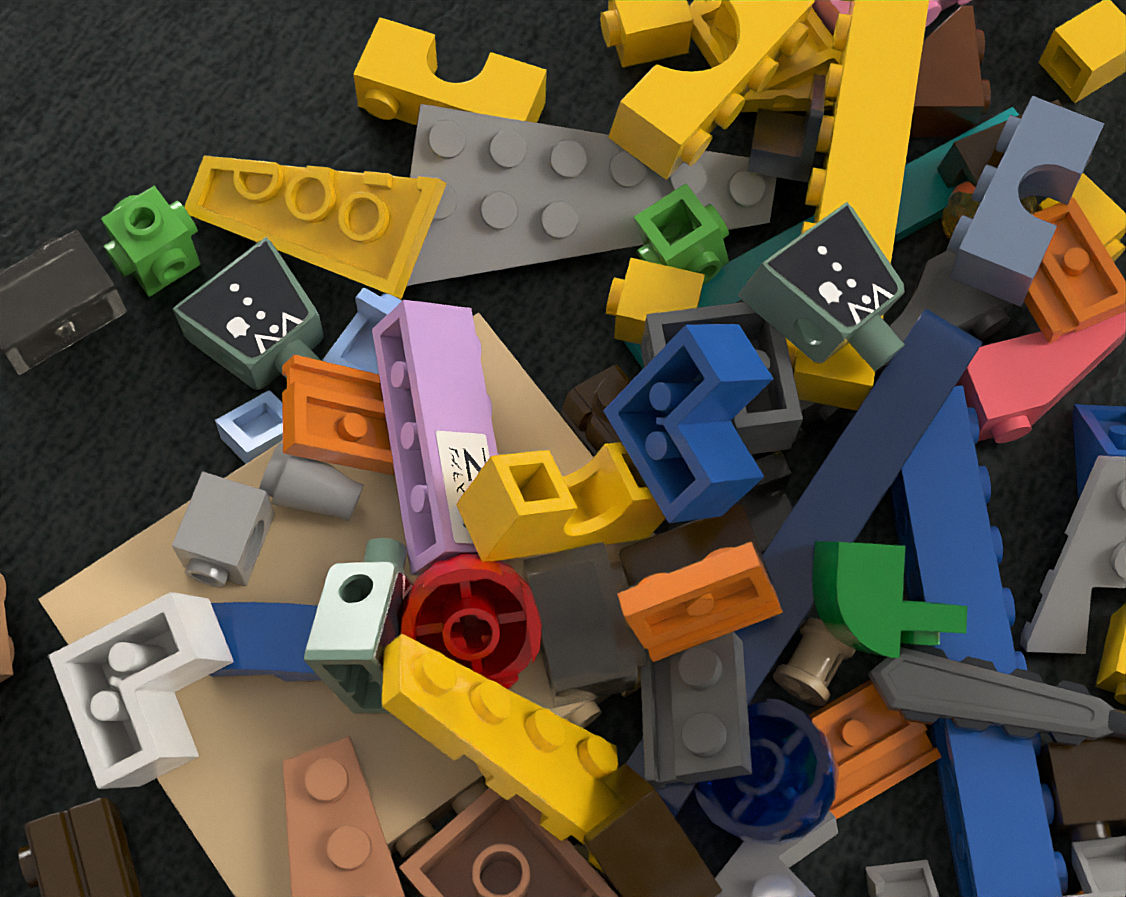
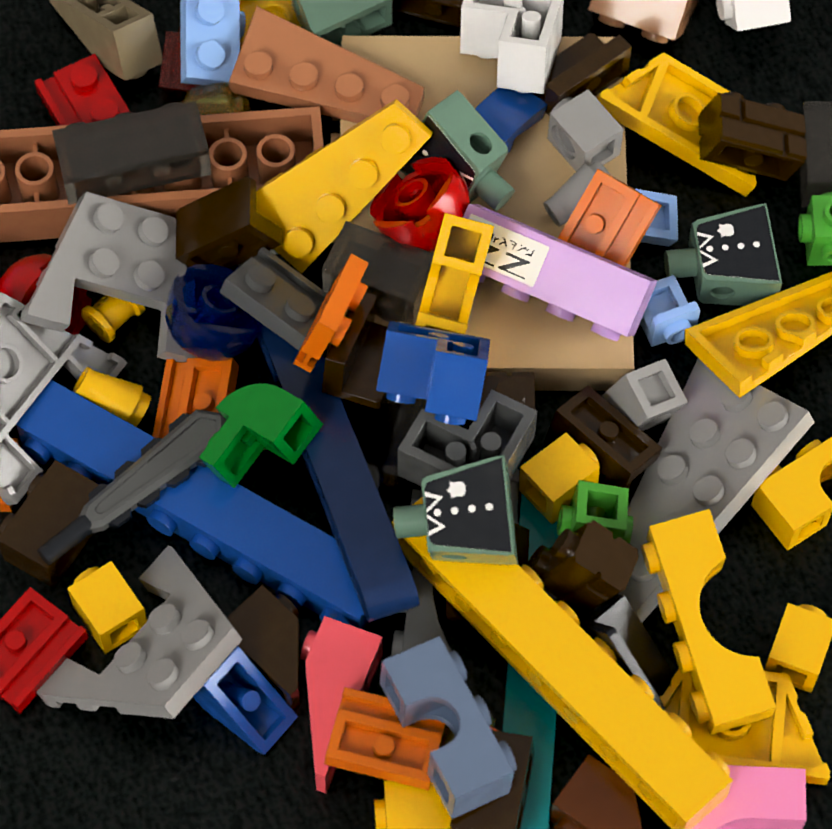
camera: 130 degrees right, 5 degrees down
none -> yellow cone [73,367,151,427]
none -> dark brown slope [227,585,300,711]
none -> dark brown brick [527,520,639,617]
none -> dark brown panel [533,33,632,116]
none -> dark brown panel [543,385,662,488]
none -> yellow wing [597,52,757,197]
none -> light grey brick [602,359,688,431]
none -> dark brown brick [698,92,807,181]

